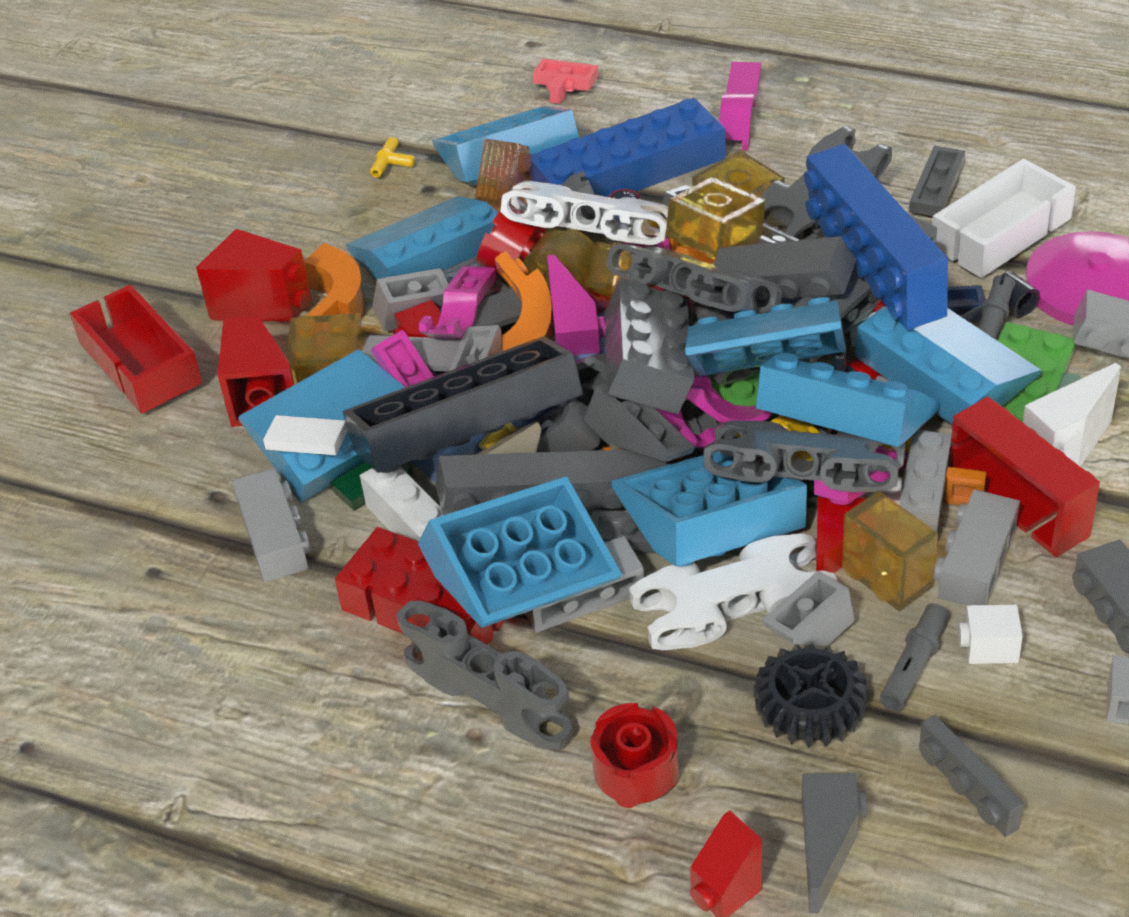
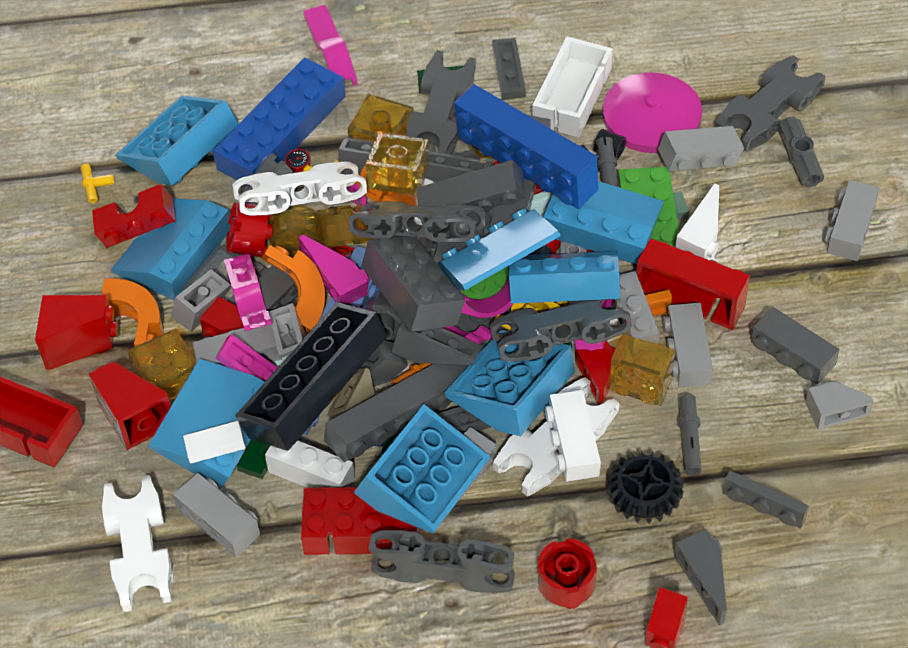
camera: 30 degrees left, 10 degrees up
clear orange brick [475,138,531,208] -> none
coral hinge [533,59,599,104] -> none
light grey slope [762,570,855,646] -> none
white brick [958,604,1023,664] -> none
none -> red arch [92,184,176,248]
none -> white piece [102,475,173,612]
none -> white brick [545,390,601,482]

